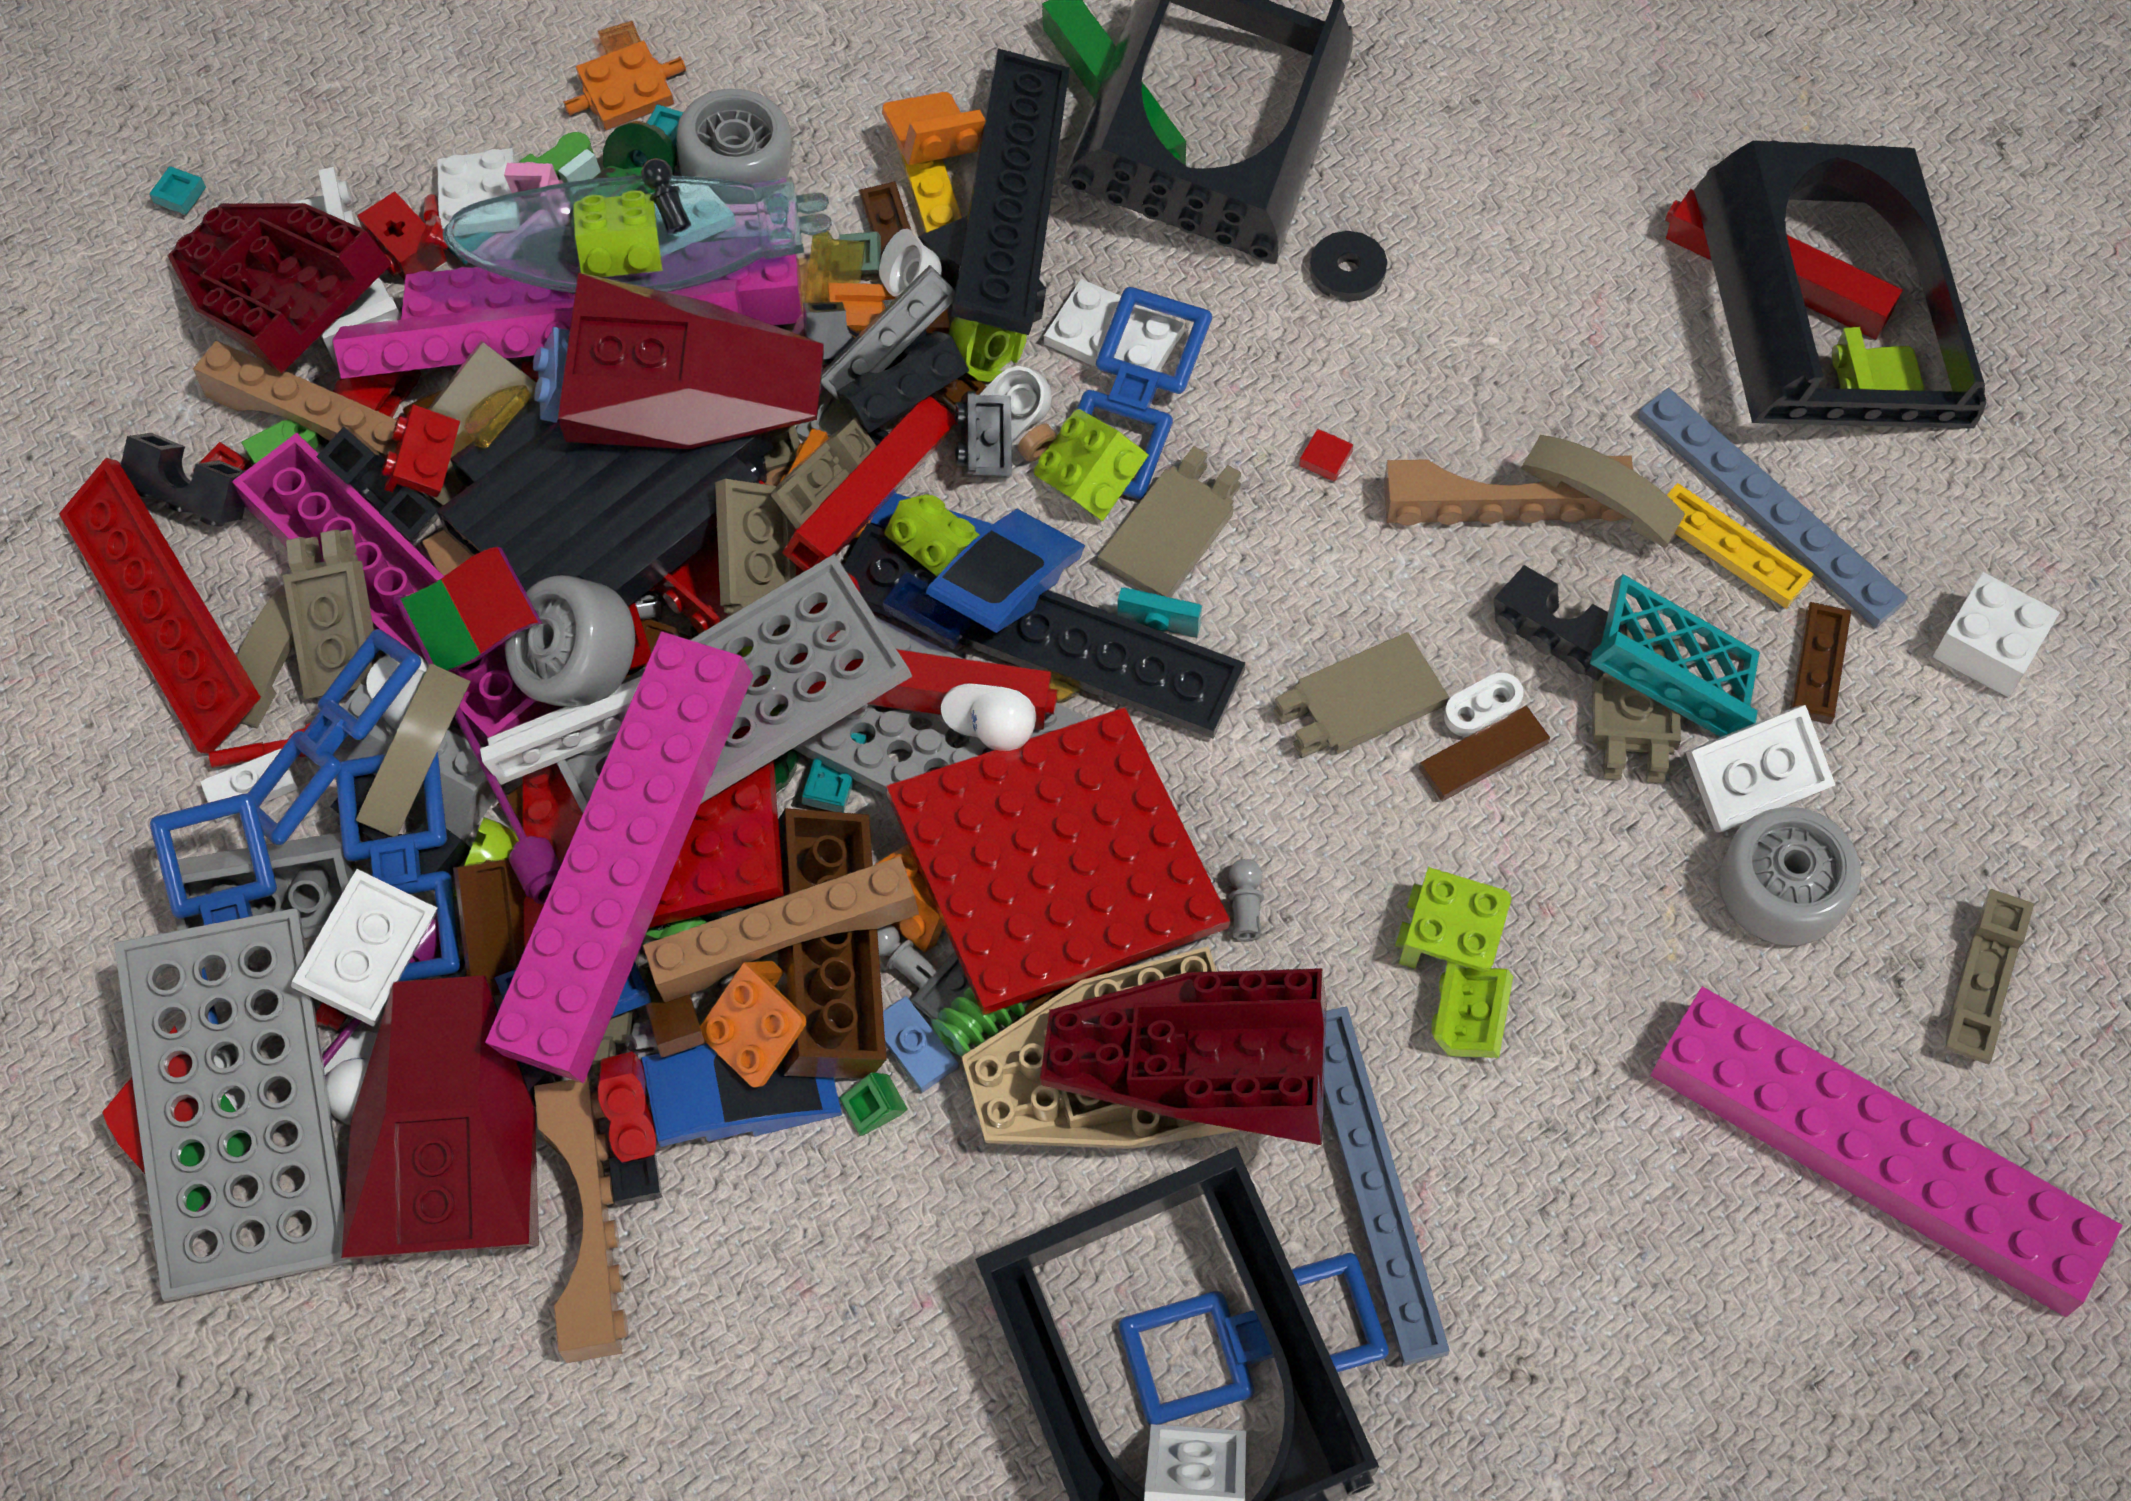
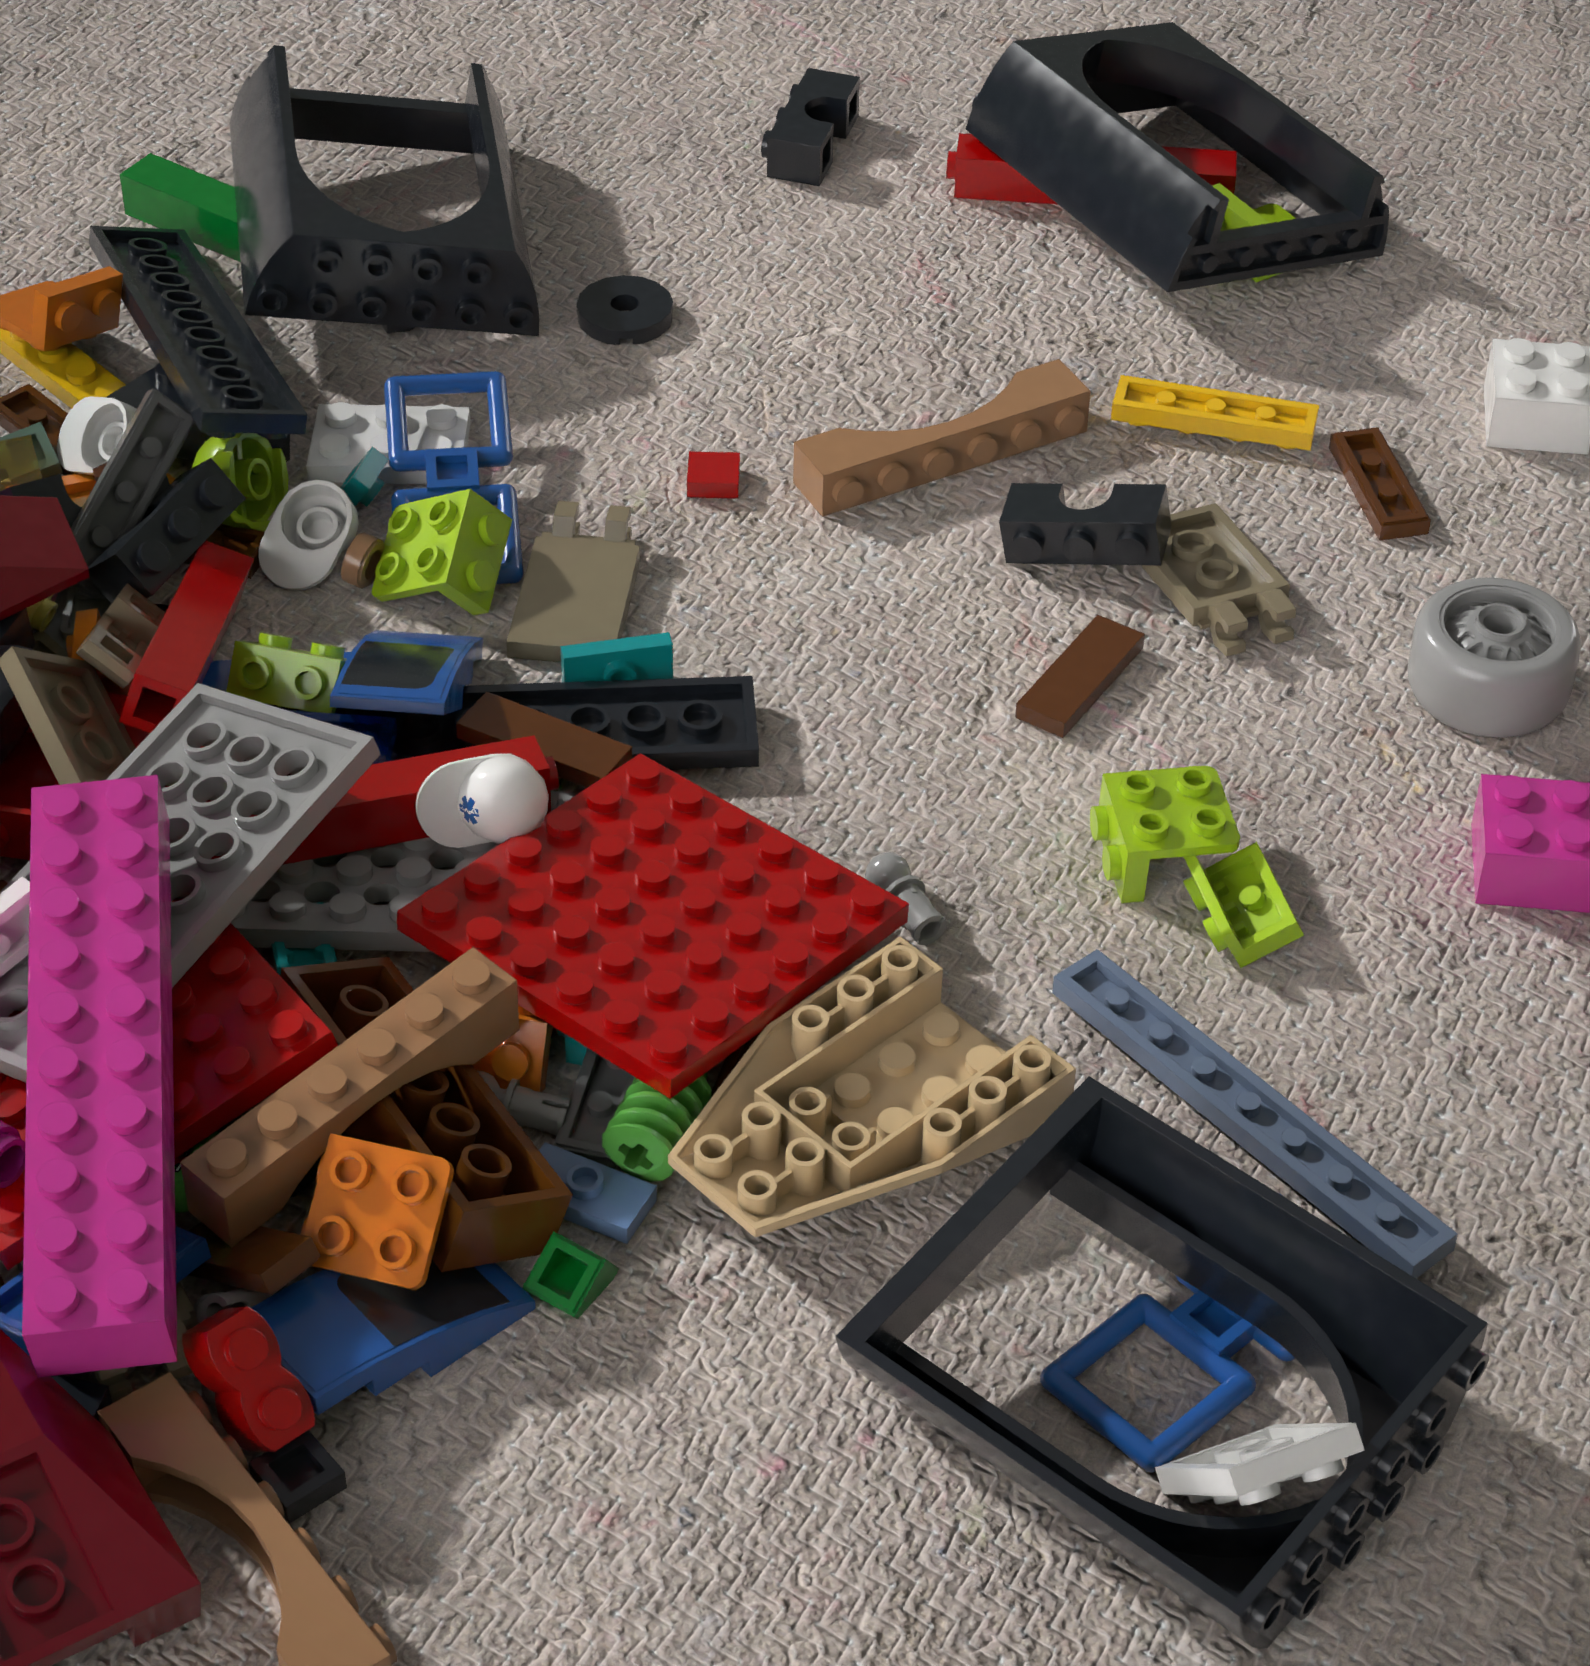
camera: 30 degrees left, 20 degrees down
bracket [954,391,1012,478] -> none
dark red wedge [1040,968,1327,1146] -> none
dark tan tile [1273,632,1449,758] -> none
white plate [1444,673,1524,737] -> none
dark tan slope [1521,435,1685,548] -> none
teal fence [1590,574,1760,737] -> none
sand blue plate [1638,387,1908,628] -> none
white plate [1685,705,1835,832] -> none
none -> teal plate [340,446,389,507]
none -> reddish brown tile [456,691,632,788]
none -> black arch [761,68,860,186]

